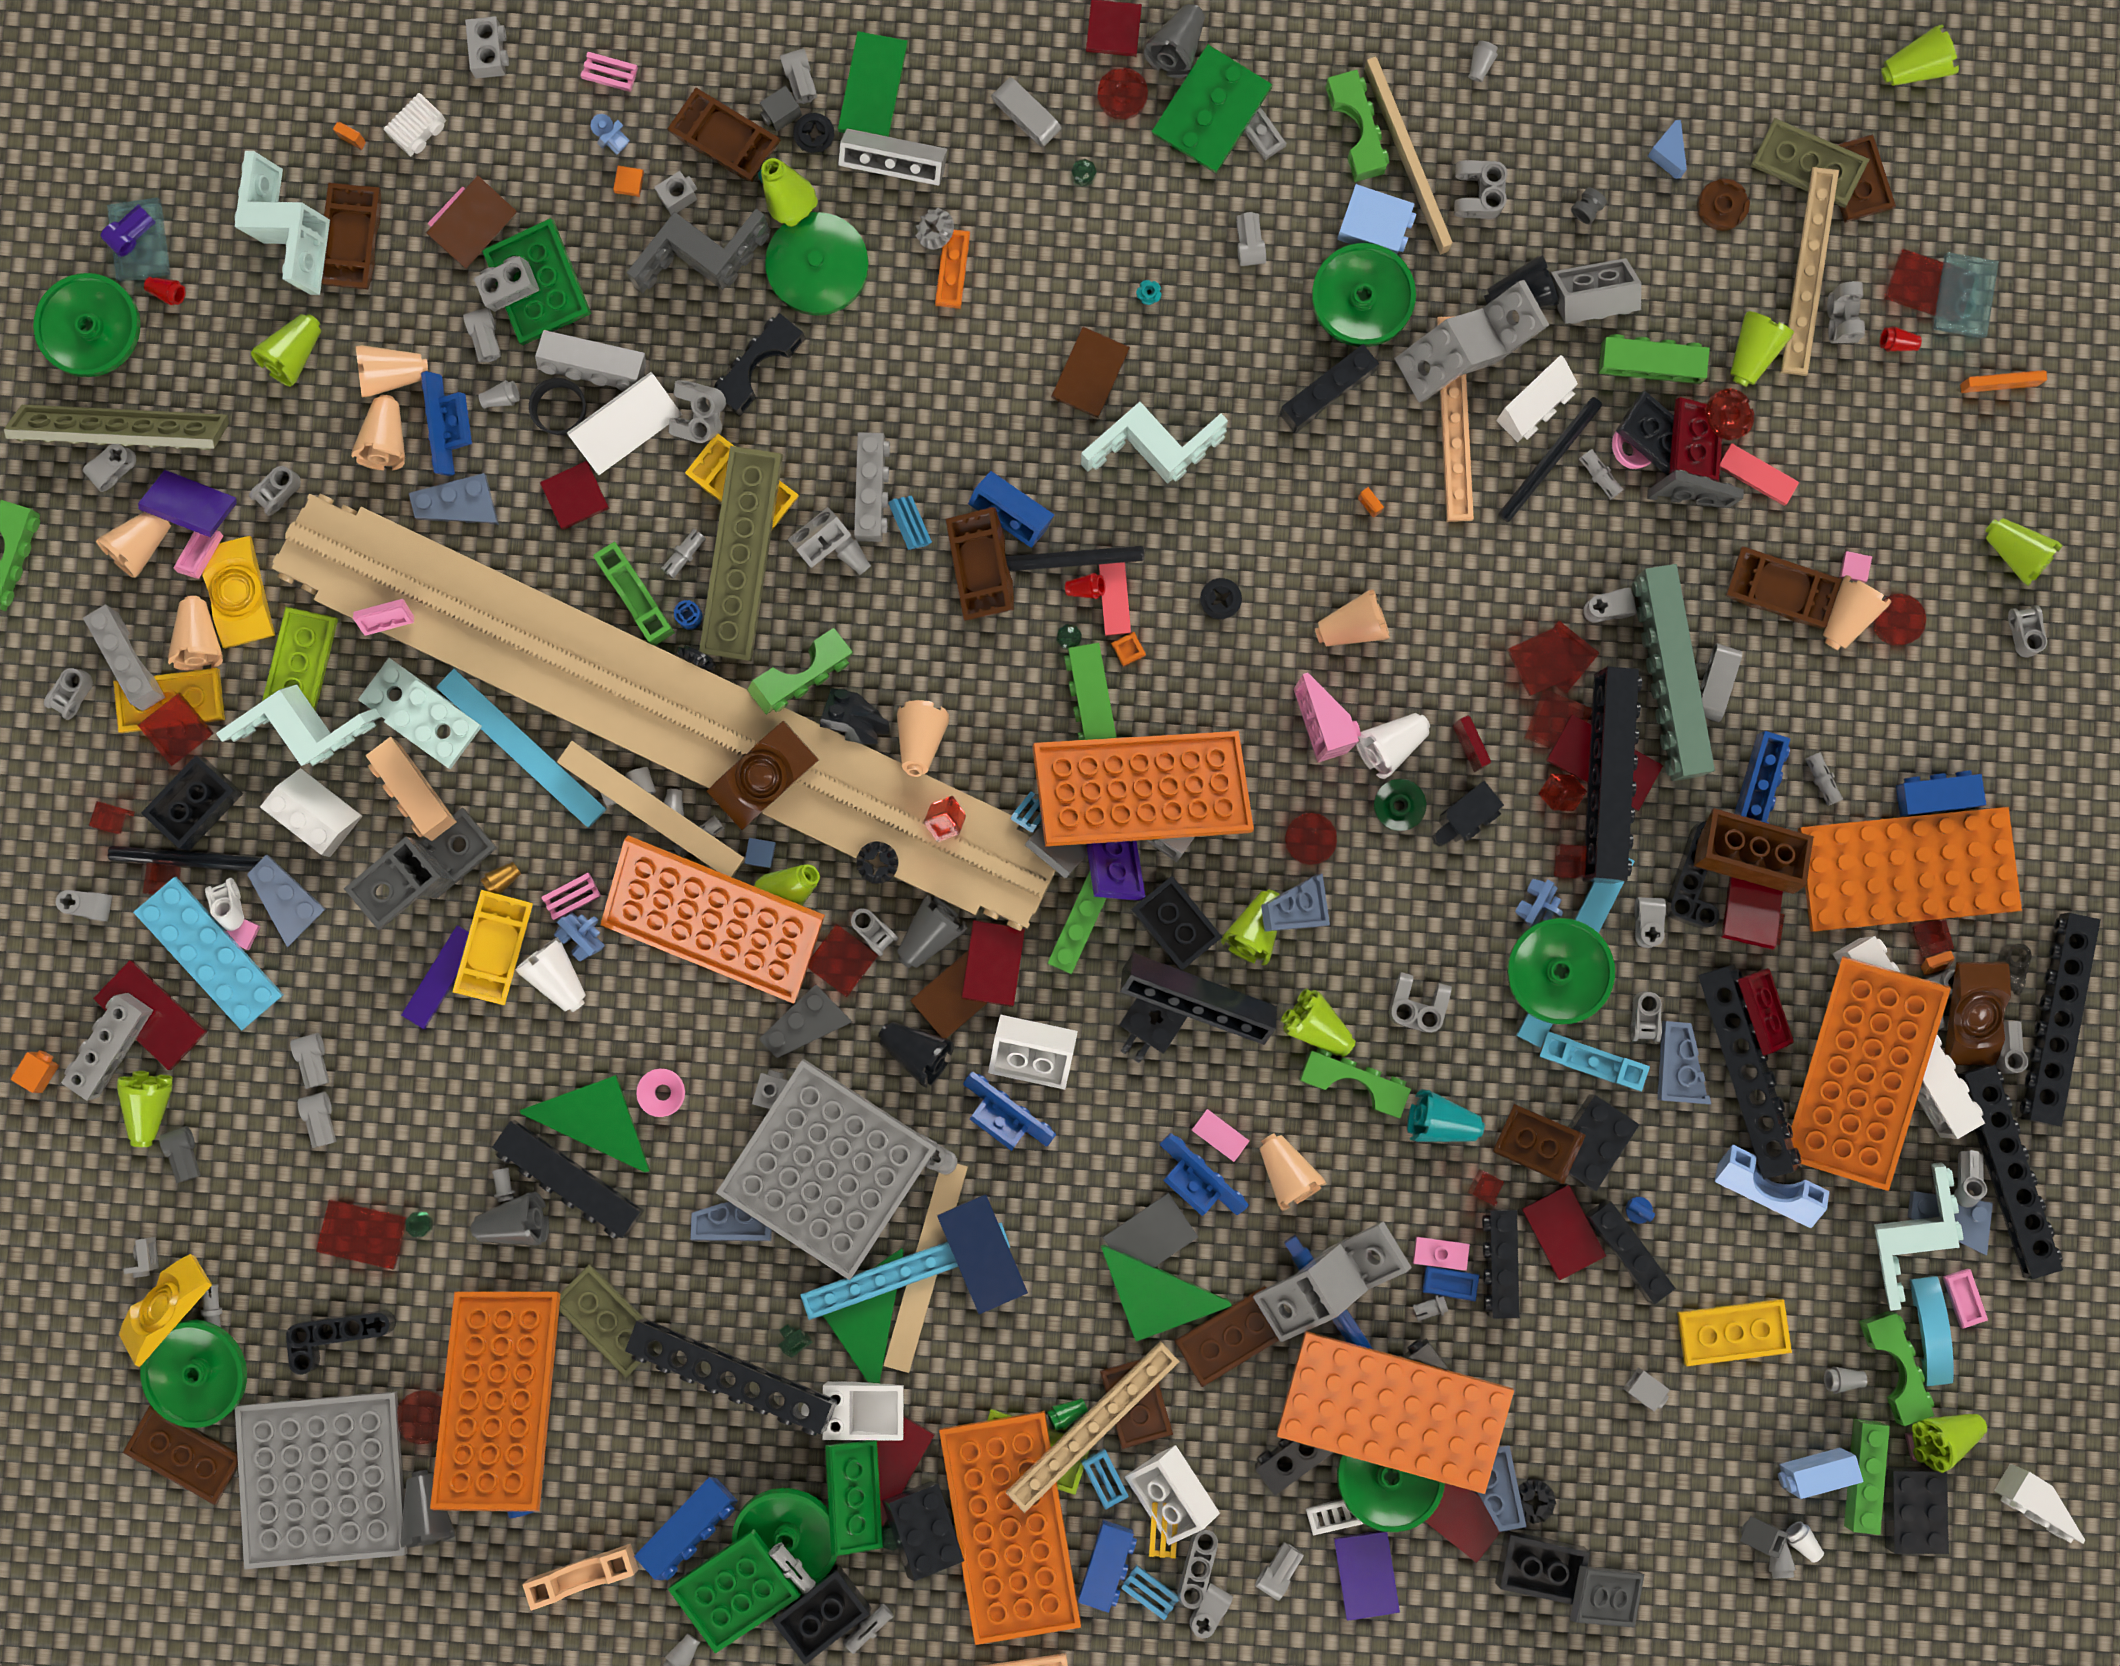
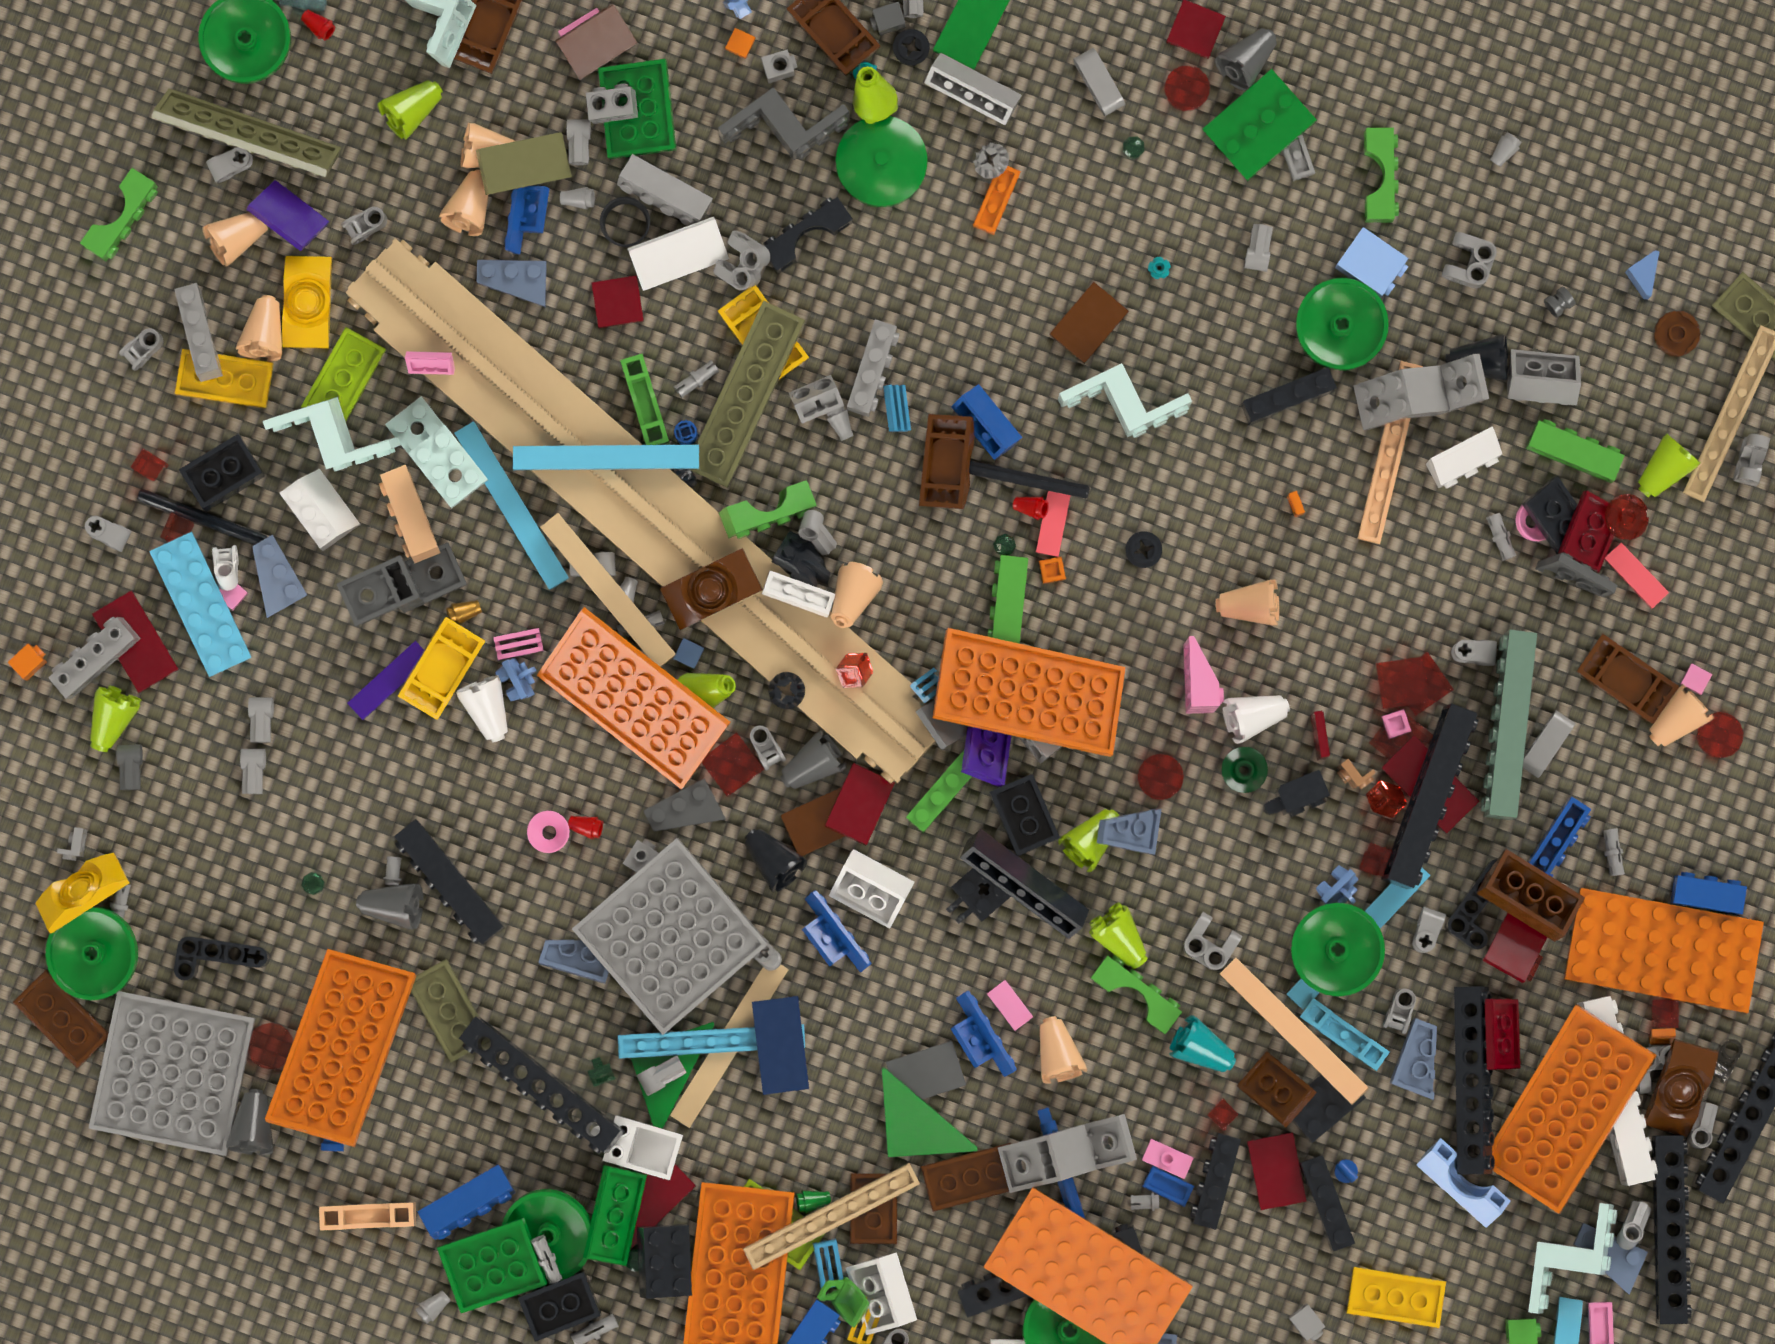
camera: 15 degrees right, 0 degrees up
clear red tile [137,693,214,766] -> none
bright pink tile [173,530,223,579] -> none
clear red tile [316,1199,408,1270] -> none
green tile [520,1075,650,1173] -> none
tan tile [1364,56,1453,255] -> none
black axle [1498,397,1603,522] -> none
none -> olive tile [476,132,572,195]
none -> medium azure tile [513,445,699,470]
none -> red cone [568,816,603,840]
none -> light grey piece [637,1056,687,1096]
none -> white plate [762,571,835,617]
none -> light grey piece [799,510,837,555]
none -> bright green piece [817,1277,869,1327]
none -> light nougat tile [1220,958,1369,1105]
none -> medium nougat bracket [1337,759,1376,789]
none -> bright pink tile [1381,709,1411,739]

